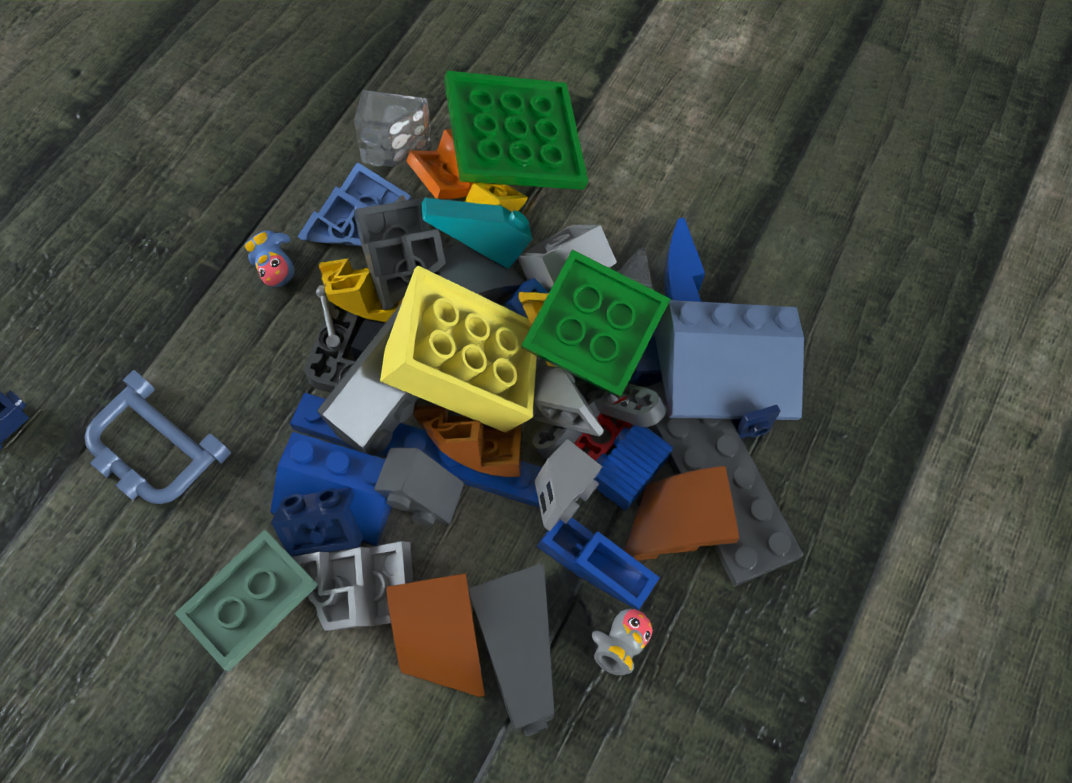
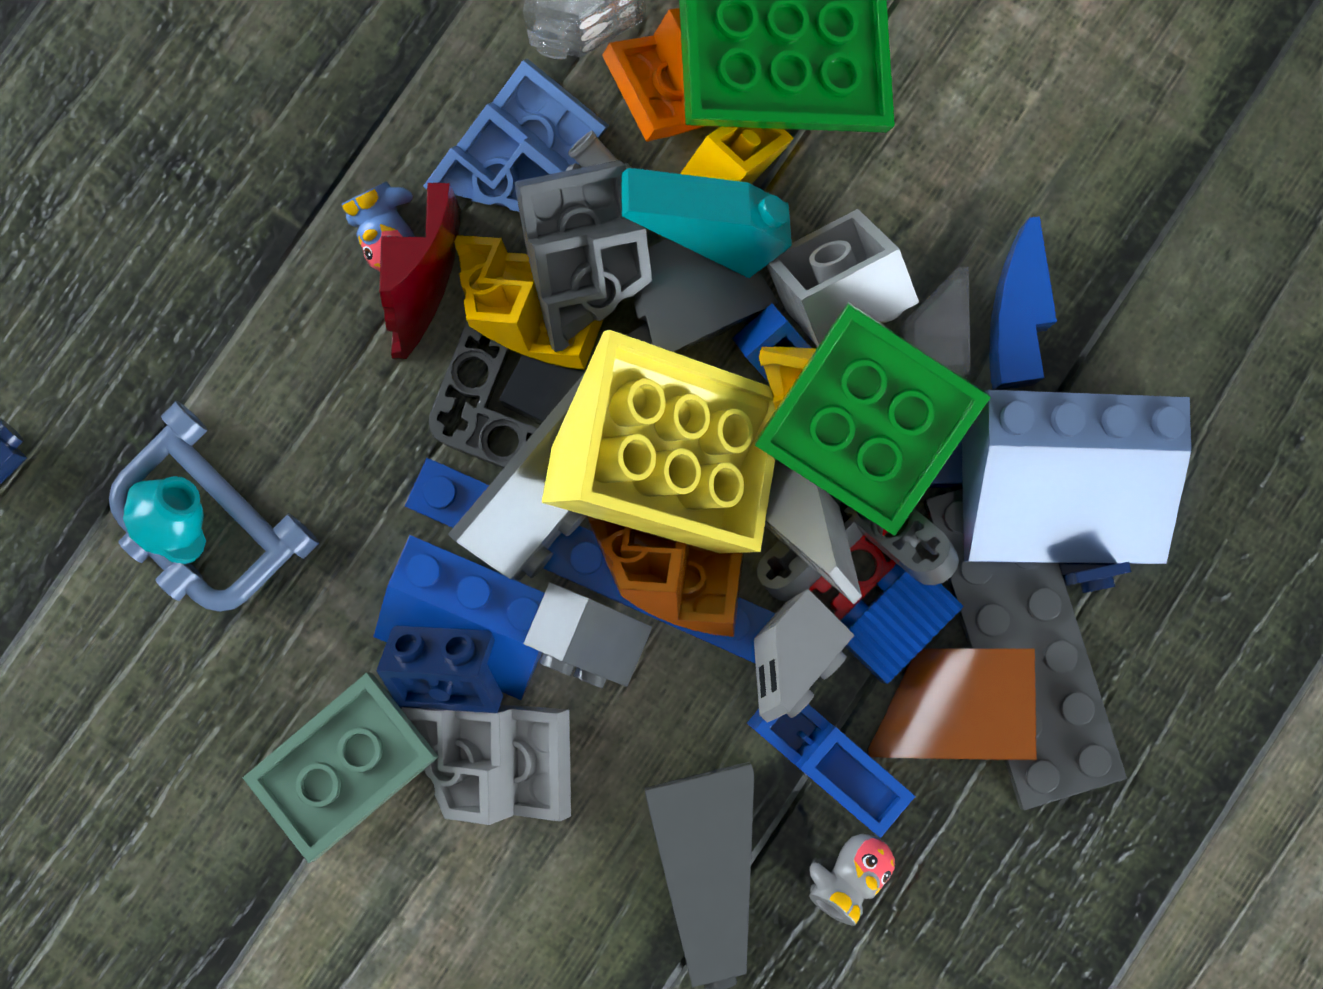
camera: 10 degrees right, 20 degrees up
light grey hinge [316,285,341,350] -> none
dark orange slope [386,573,486,698] -> none
none -> teal piece [123,476,206,564]
none -> dark red slope [379,183,461,359]

